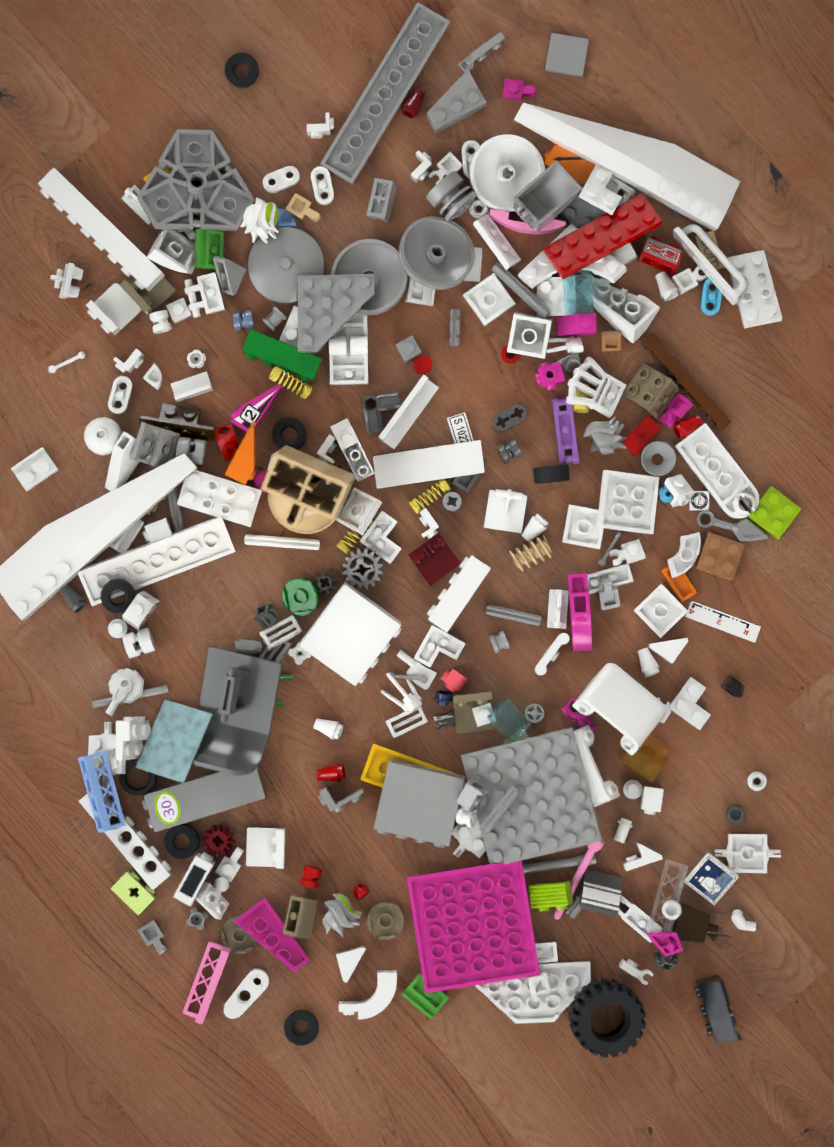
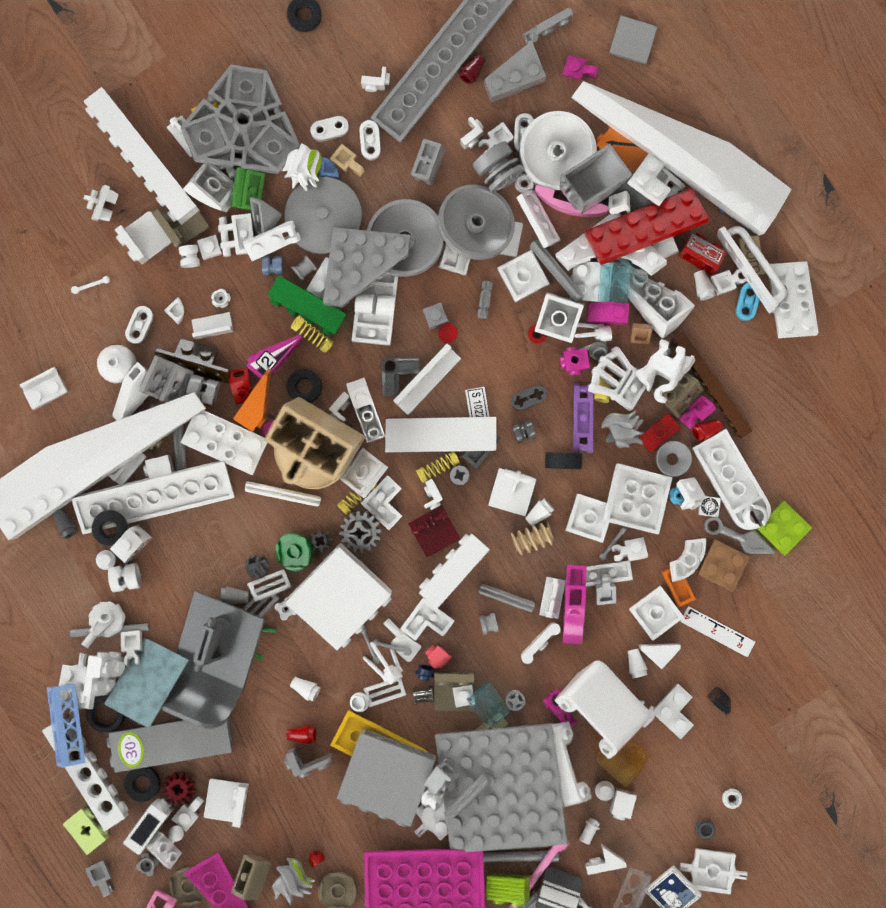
camera: 15 degrees right, 0 degrees up
white bracket [113,349,144,373] -> none
red wheel [299,865,323,889] -> none
none -> white plate [121,630,143,666]
none -> white plate [243,221,301,261]
none -> white plate [350,692,369,712]
none -> light grey hinge [360,627,380,664]
none -> white tile [608,191,631,216]
none -> white animal [636,339,695,403]

